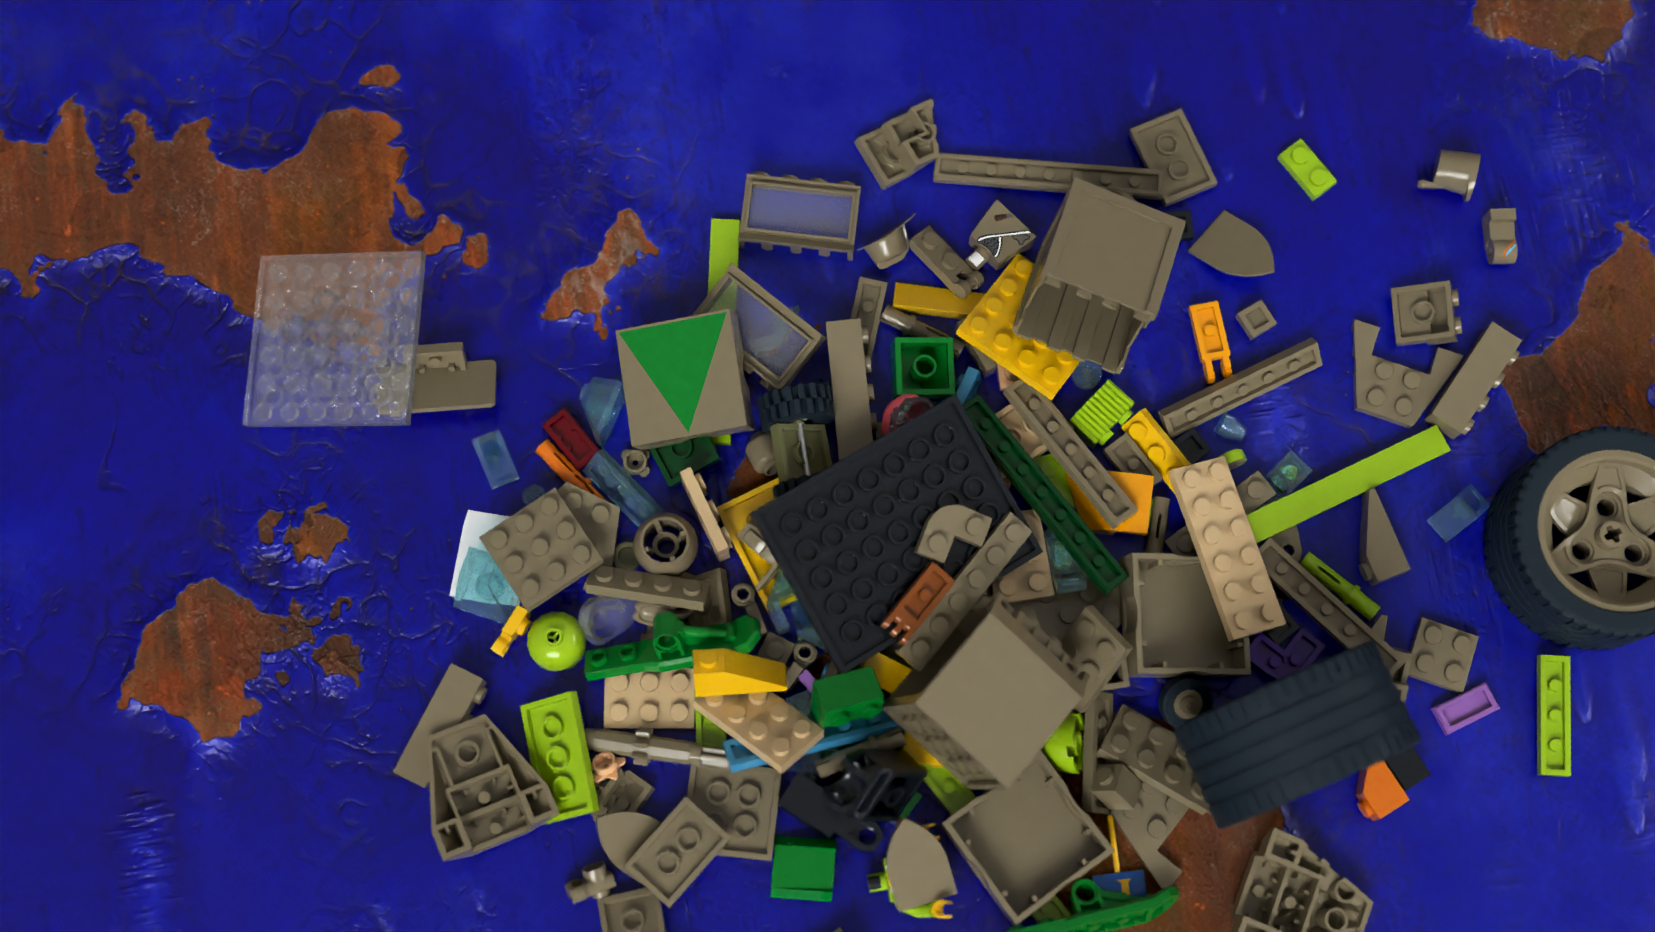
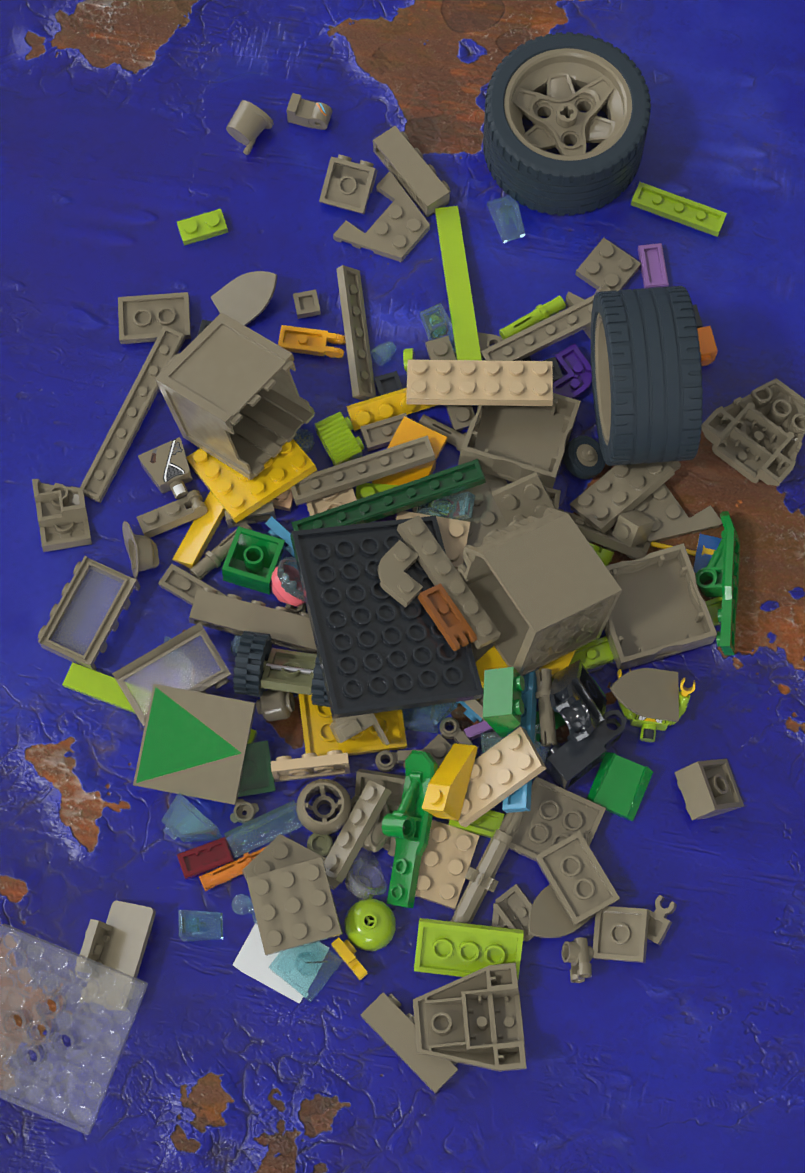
camera: 65 degrees left, 5 degrees down
light nougat plate [591,752,626,783] -> none
clear light blue slope [766,568,795,635] -> none
dark tan slope [1359,488,1411,587] -> none

